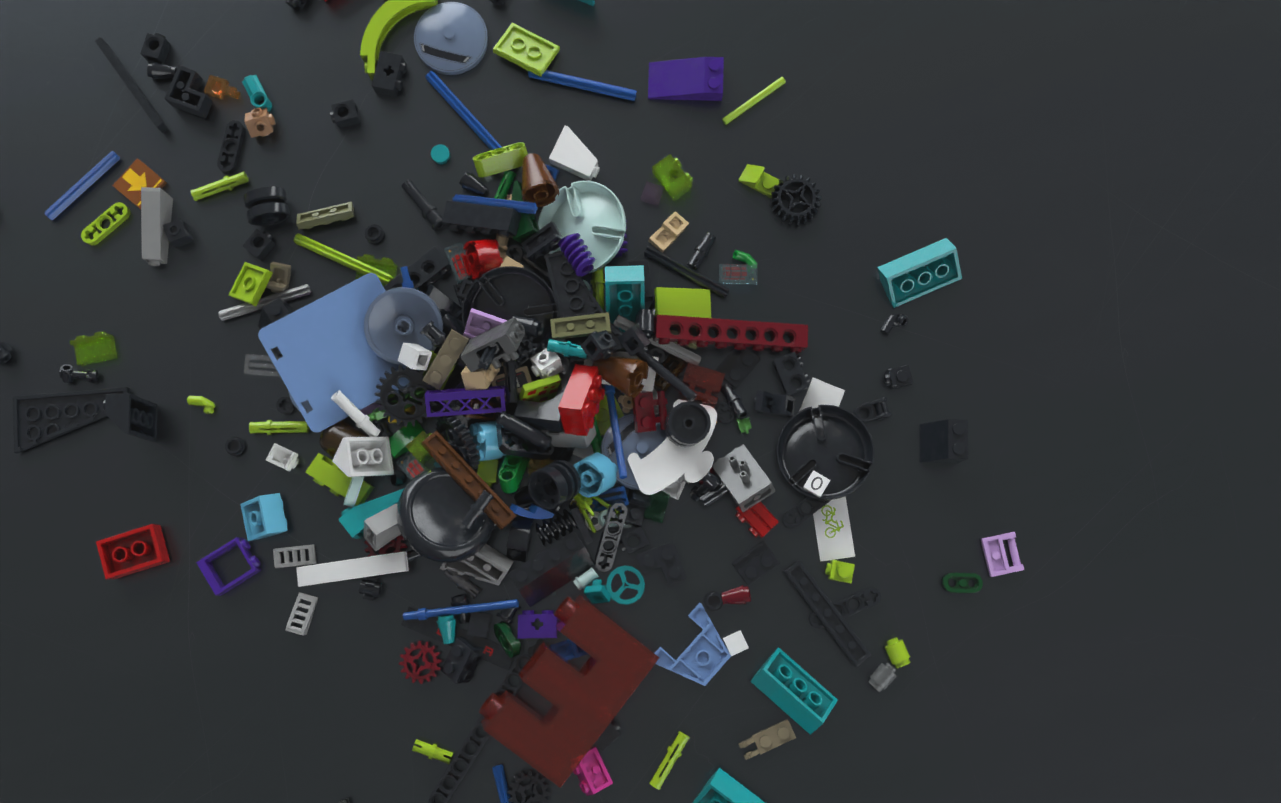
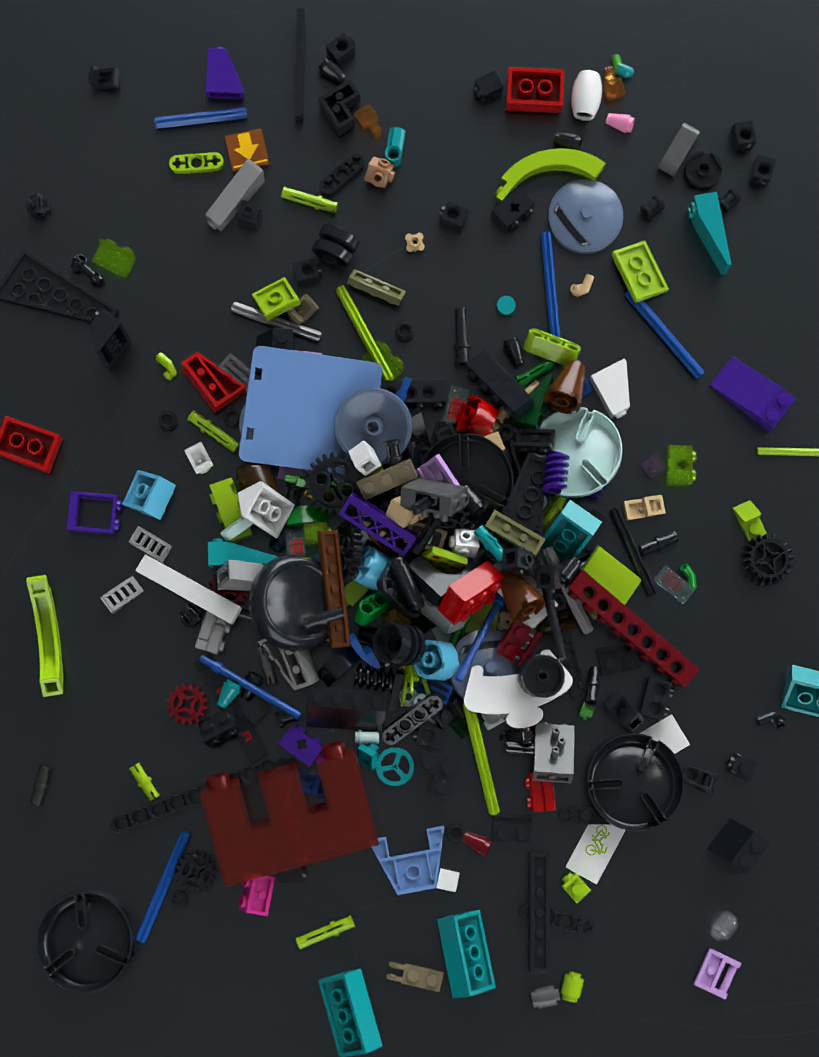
camera: 25 degrees right, 0 degrees up
white pin [331,390,381,437] -> none
blue axle [453,194,538,214] -> none
dark green plate [494,621,521,658] -> none
clear red plate [679,363,725,405] -> none
white tile [803,470,830,498] -> none
dark green plate [942,573,983,593] -> none
none -> lime arch [26,575,63,697]
none -> red wedge [181,352,247,414]
none -> light grey brick [195,611,232,655]
none -> dark purple slope [206,46,244,99]
none -> tan plate [405,233,425,252]
none -> lime axle [463,703,500,815]
none -> tan arm [570,274,595,297]
none -> clear head [709,910,738,941]

